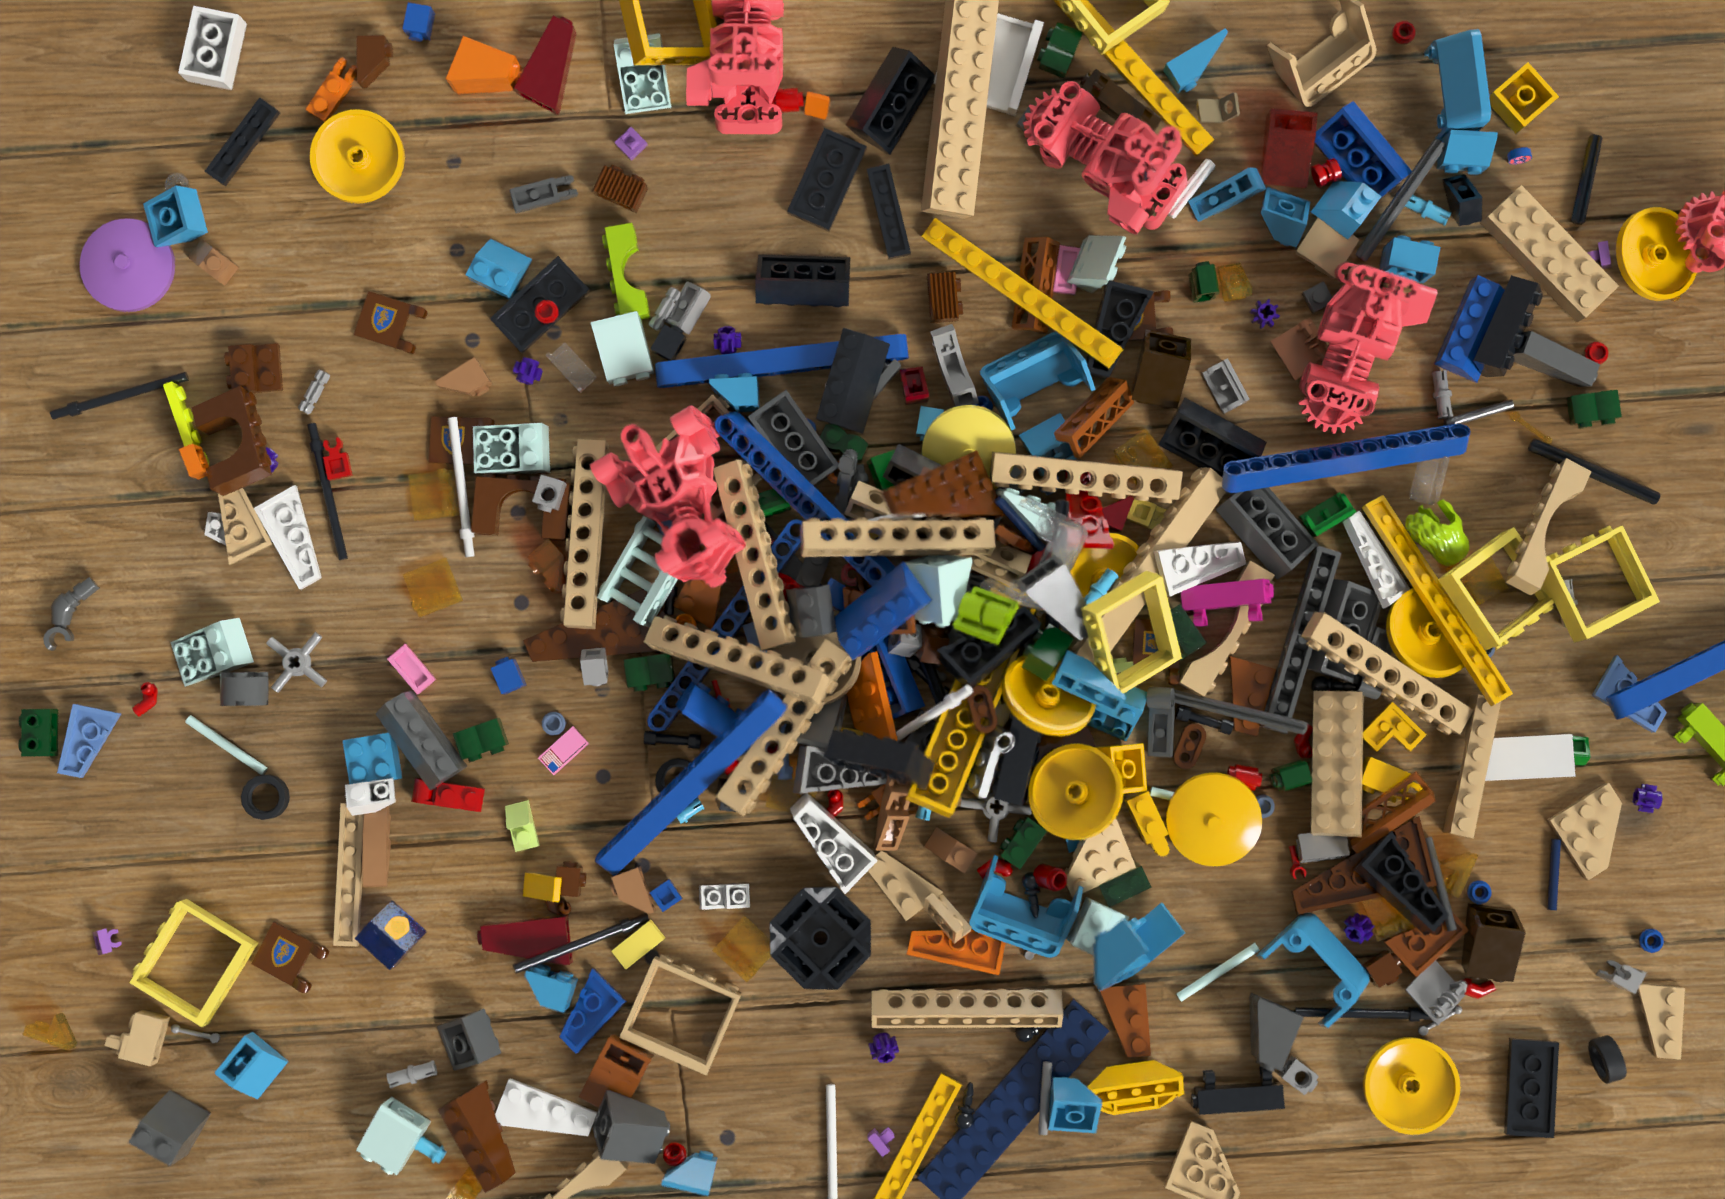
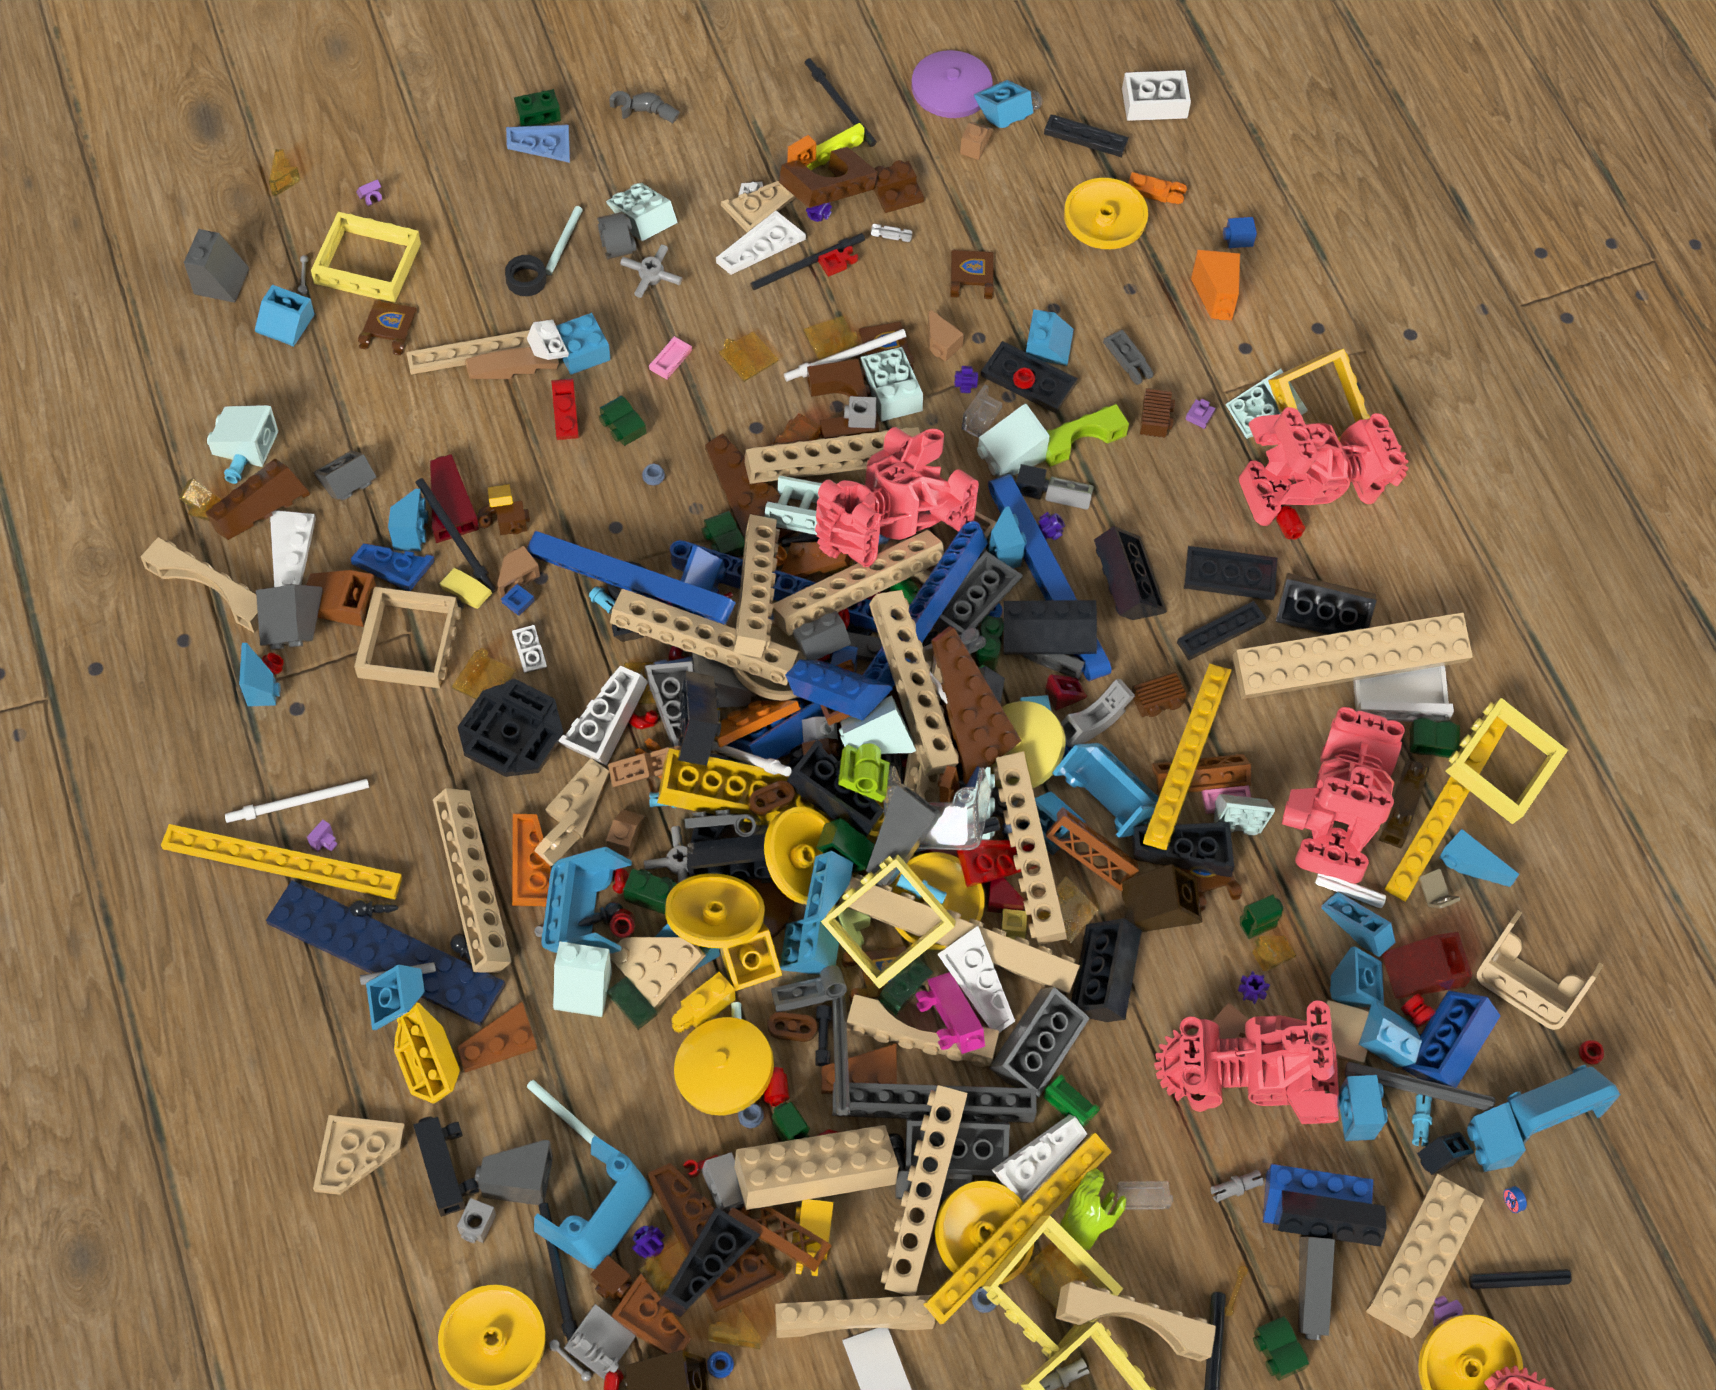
camera: 70 degrees right, 25 degrees down
tan hinge [105,1010,170,1066] -> none
red arm [132,682,158,717] -> none
clear blue slope [354,900,427,970] -> none
reddish brown slope [357,35,393,88] -> none
dark grey slope [376,691,467,790] -> none
light grey pin [387,1060,437,1088] -> none
blue brick [491,657,527,694] -> none
yellowish green slope [505,800,540,852] -> none
dark red slope [514,15,577,116] -> none
bright pink tile [538,726,589,775] -> none
light grey brick [580,648,609,686] -> none
black bar [644,731,701,749] -> none
light grey axle [649,287,681,331] -> none
orange slope [804,91,830,119] -> none
dark purple gear [868,1033,899,1063] -> none
dark azure windscreen [1093,903,1185,991] -> none
light grey hinge [1202,358,1250,414] -> none
blue beam [1222,424,1471,493] -> none
yellow plate [1363,702,1426,752] -> none
dark grey bar [1425,837,1457,932] -> none
flat silver bar [1444,399,1514,425] -> none
yellow brick [1489,62,1559,134] -> none
red plate [1584,342,1608,364] -> none

